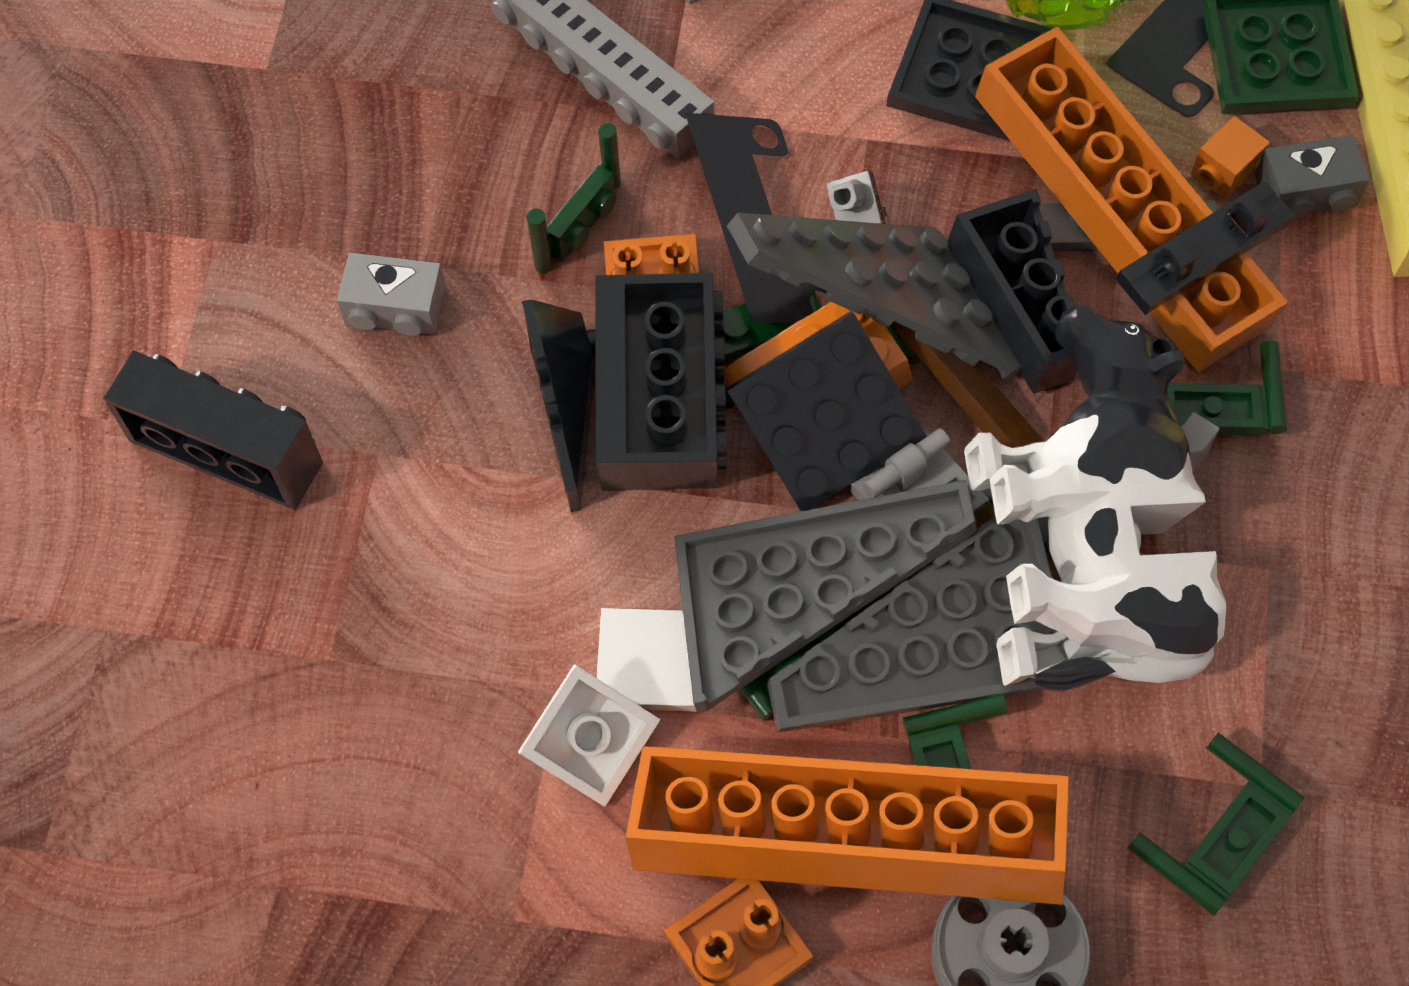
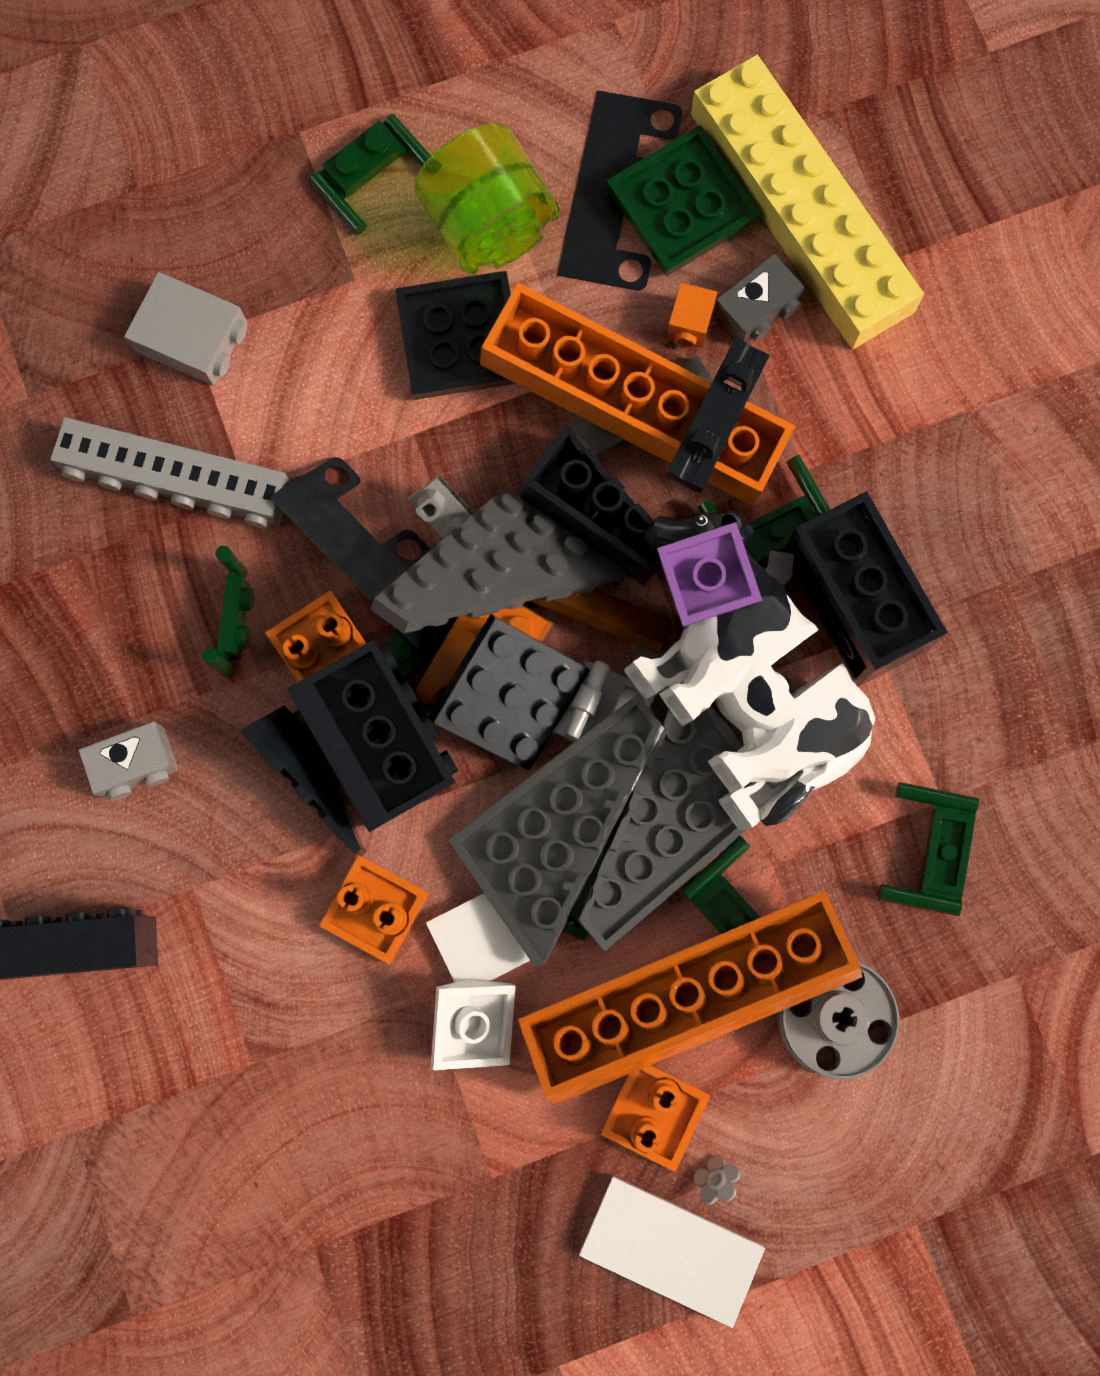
camera: 25 degrees left, 15 degrees up
none -> orange plate [319,855,430,965]
none -> medium lavender slope [657,522,762,627]
none -> black brick [783,491,948,687]

